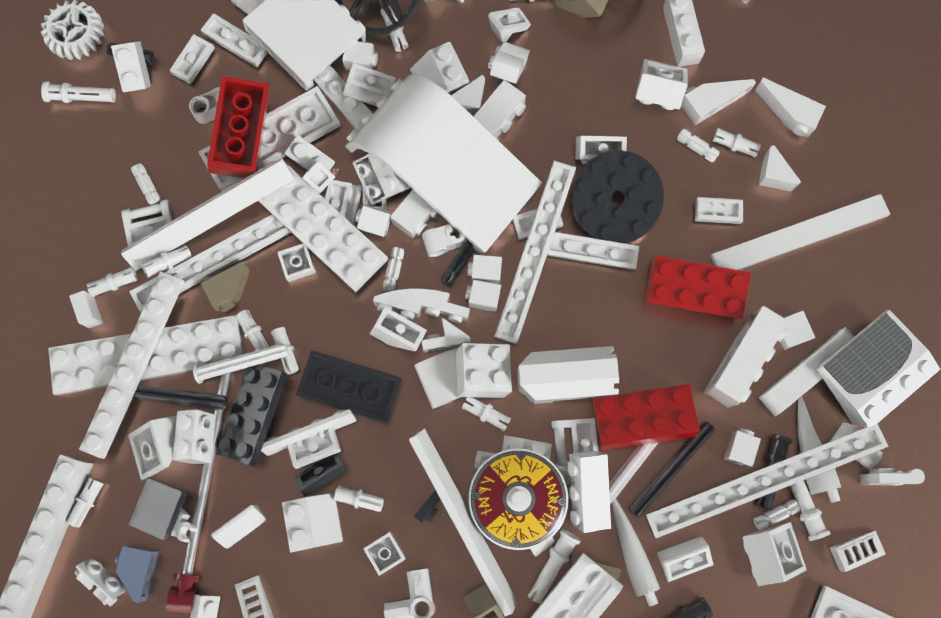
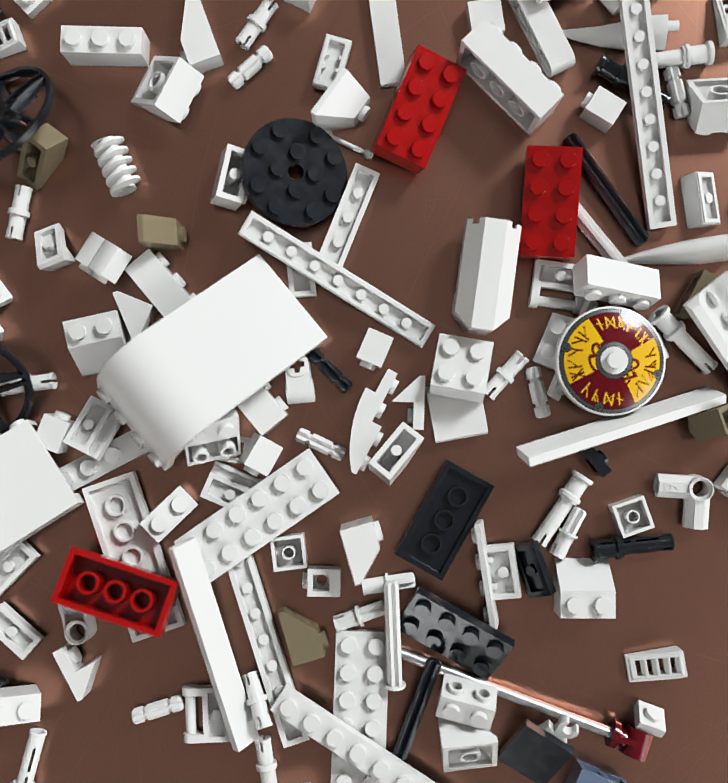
camera: 75 degrees left, 10 degrees up
white slope [211,505,266,548] -> none
white plate [302,160,335,194] -> none
white brick [468,255,502,284] -> none
none -> white slope [52,642,102,702]
none -> white piece [91,136,141,197]
none -> dark tan slope [137,214,187,252]
none -> white brick [302,565,341,597]
none -> white slope [311,67,371,131]
none -> white hinge [325,130,374,160]
none -> white slope [340,515,384,586]
none -> white axle [525,366,551,418]
none -> white pin [531,469,594,547]
none -> black pin [588,533,675,562]

